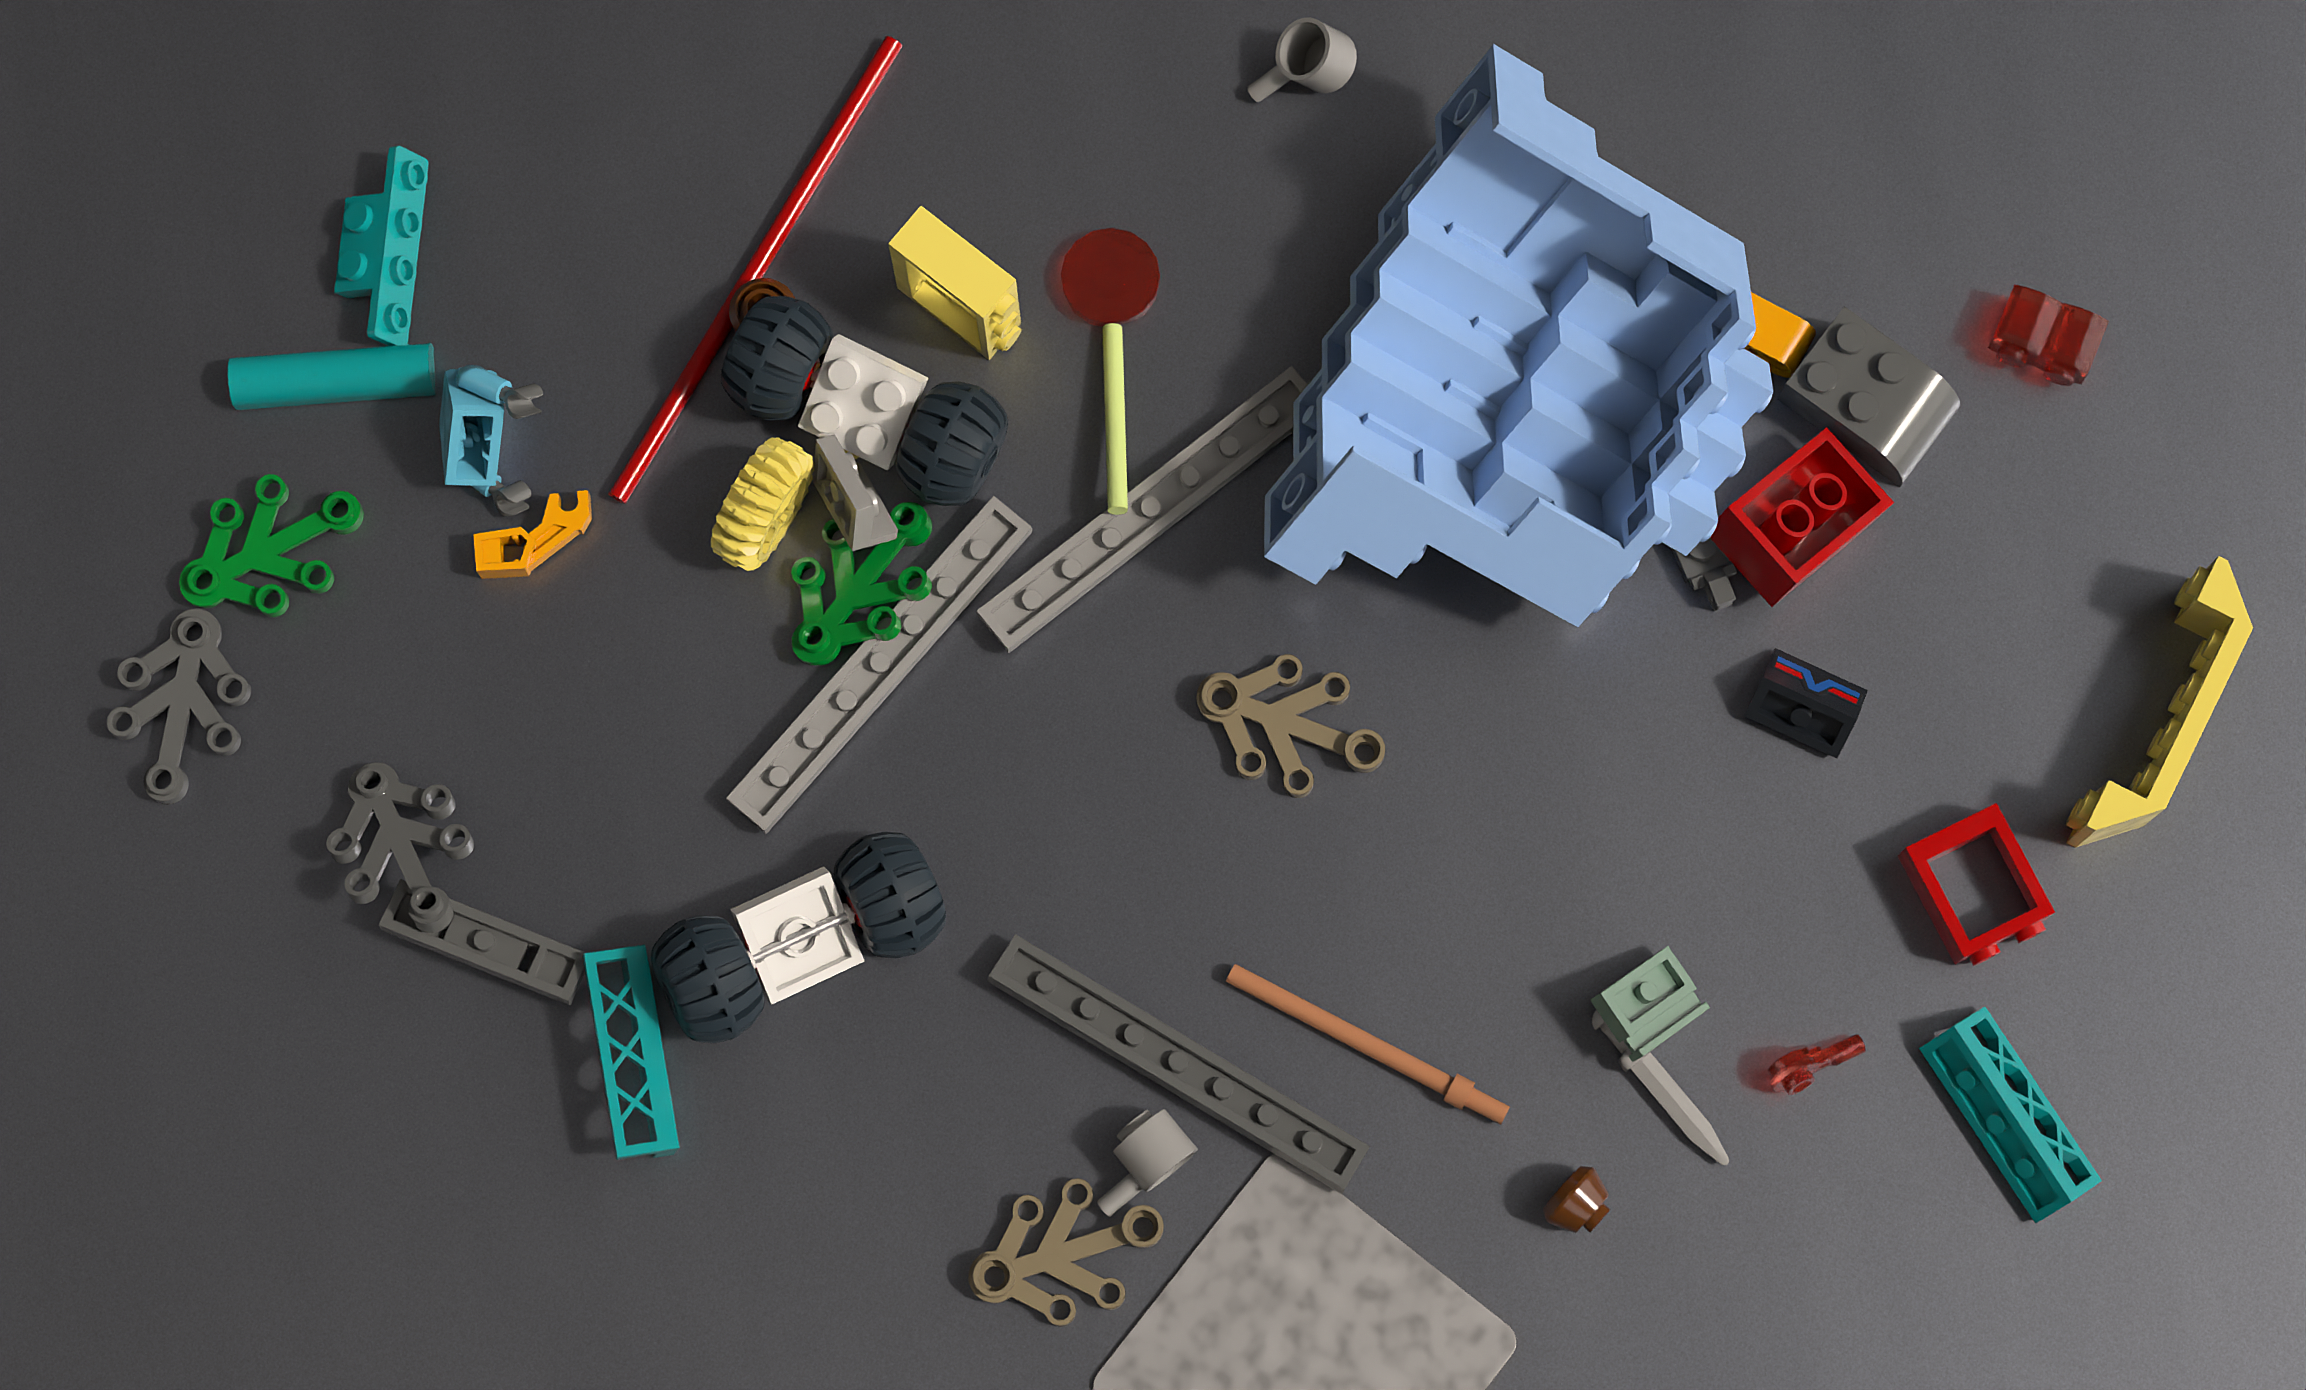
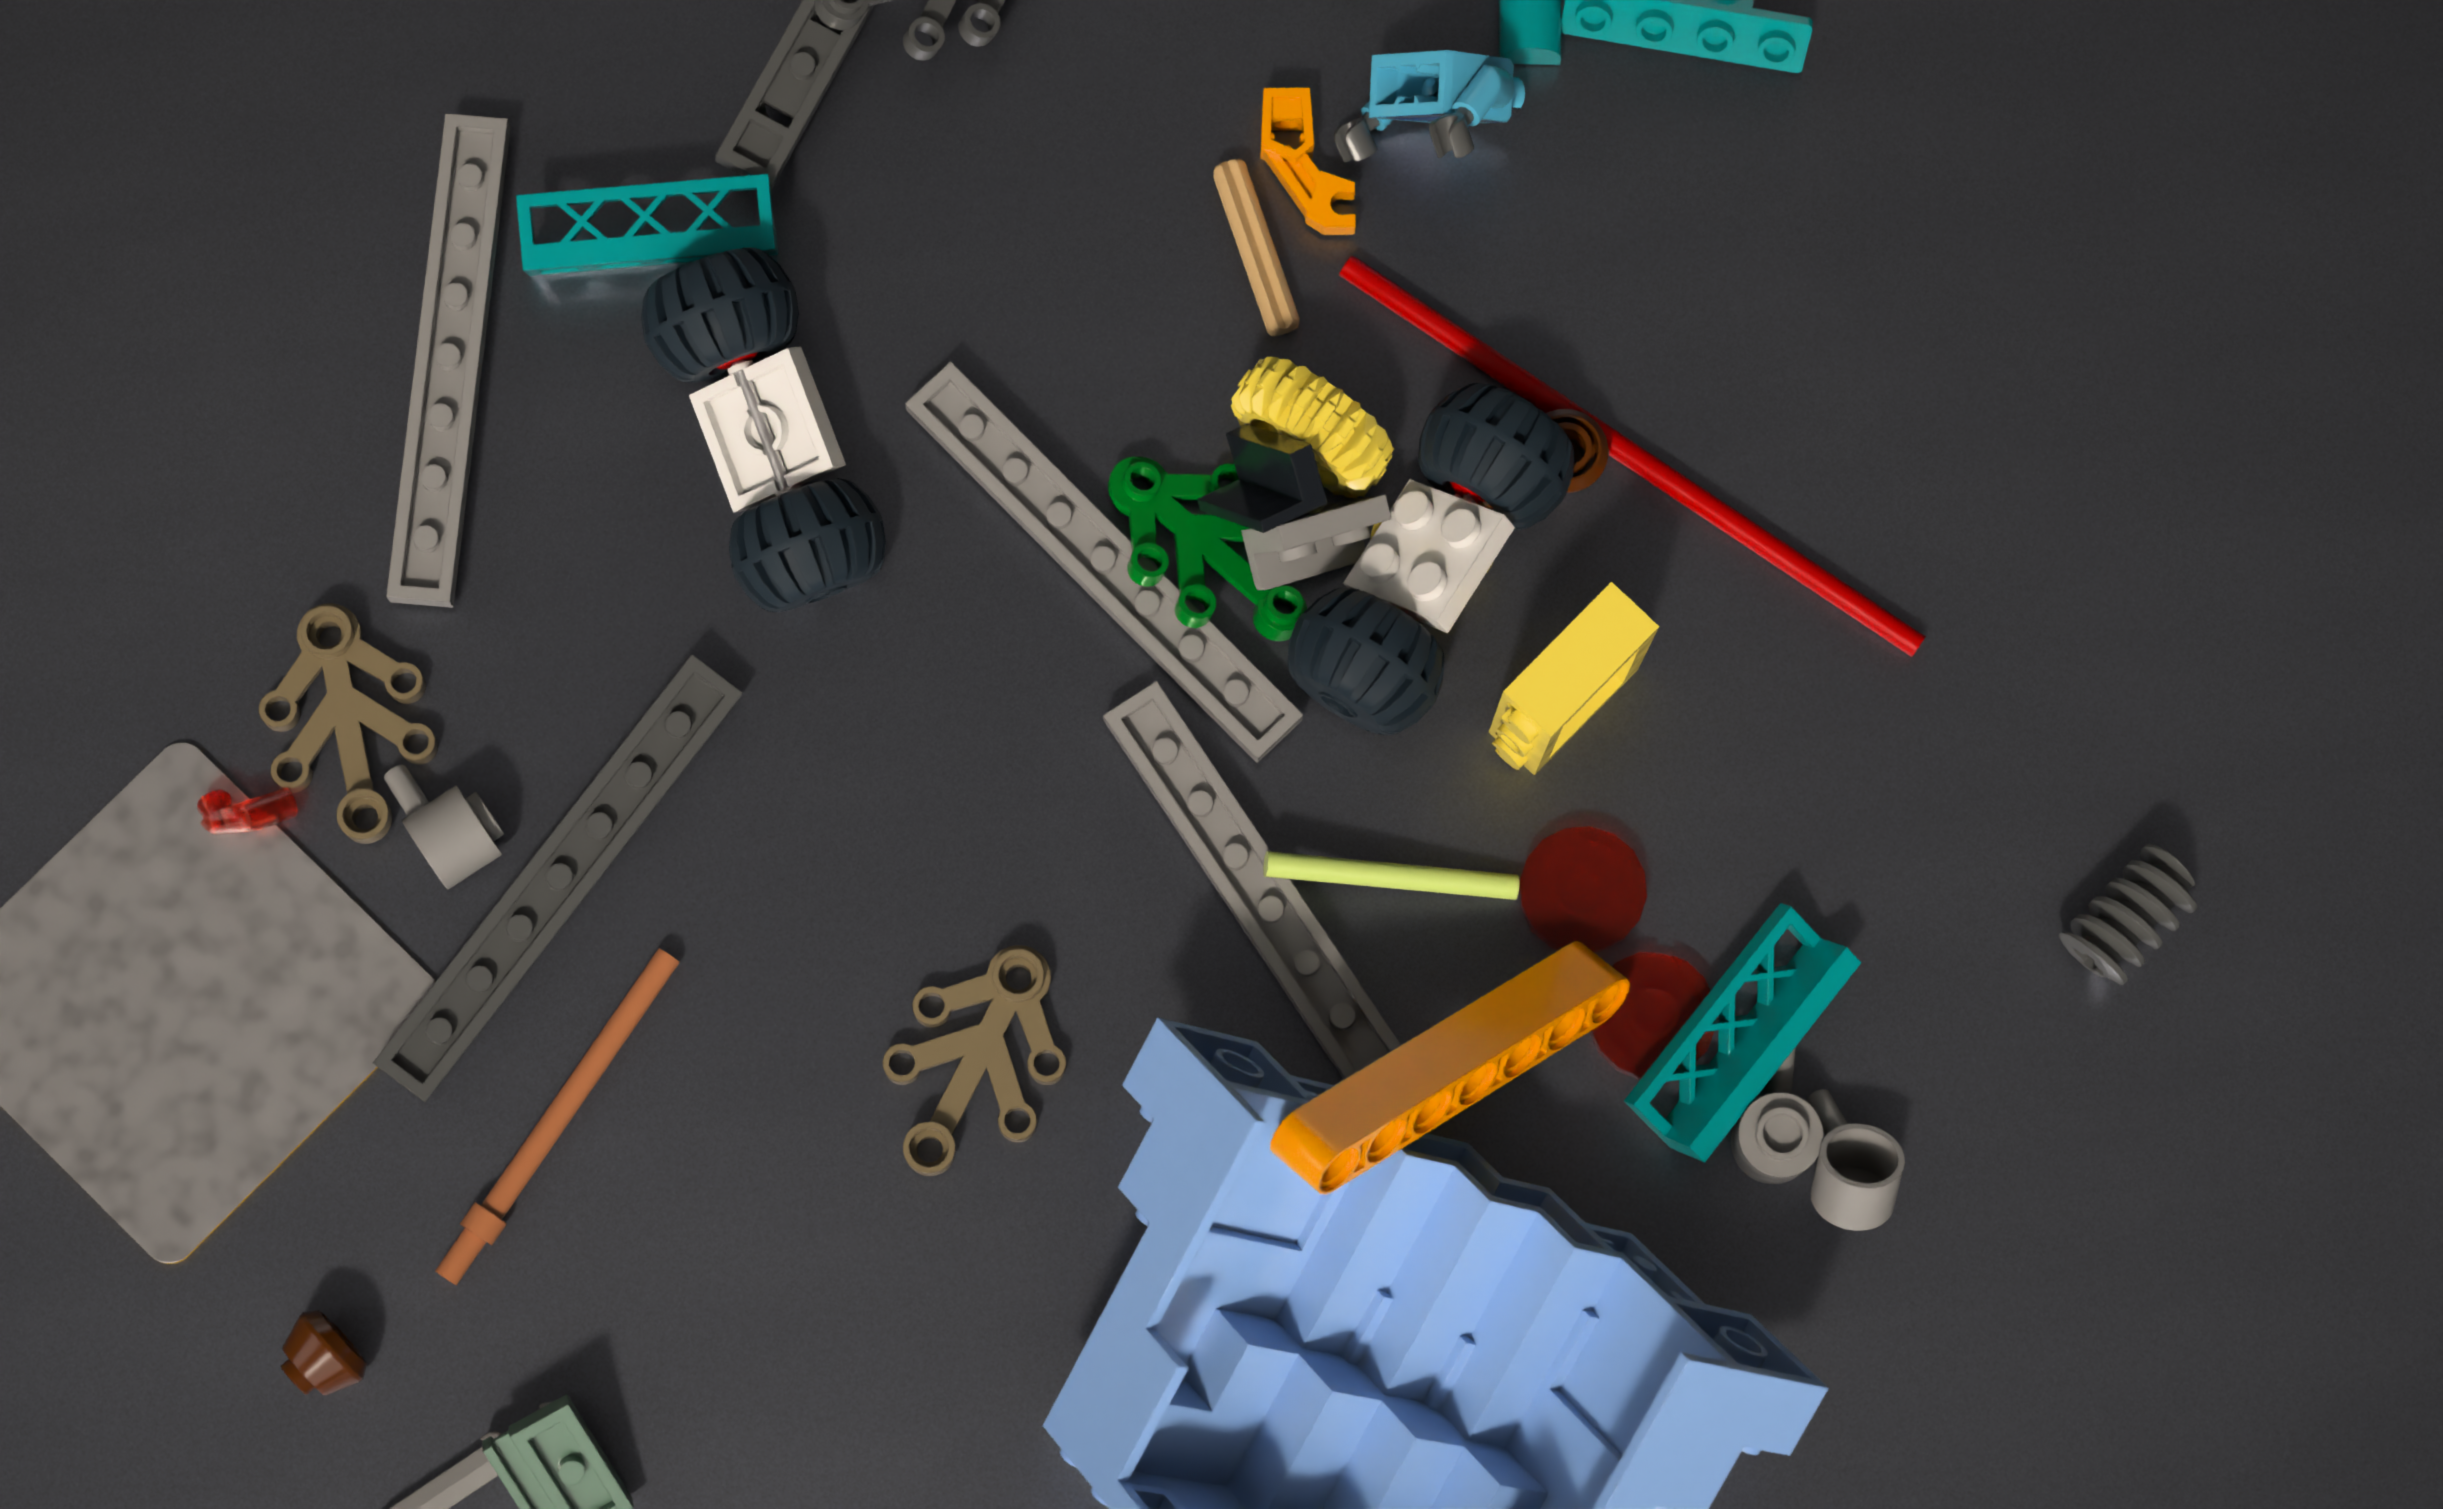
camera: 90 degrees right, 0 degrees up
none -> clear red arm [197,788,298,835]
none -> light grey plate [386,113,511,608]
none -> black panel [1197,424,1327,533]
none -> tan axle [1213,159,1300,336]
none -> light orange beam [1270,941,1630,1195]
none -> clear red tile [1589,952,1714,1080]
none -> teal fence [1624,903,1861,1162]
none -> light grey piece [1731,1047,1823,1184]

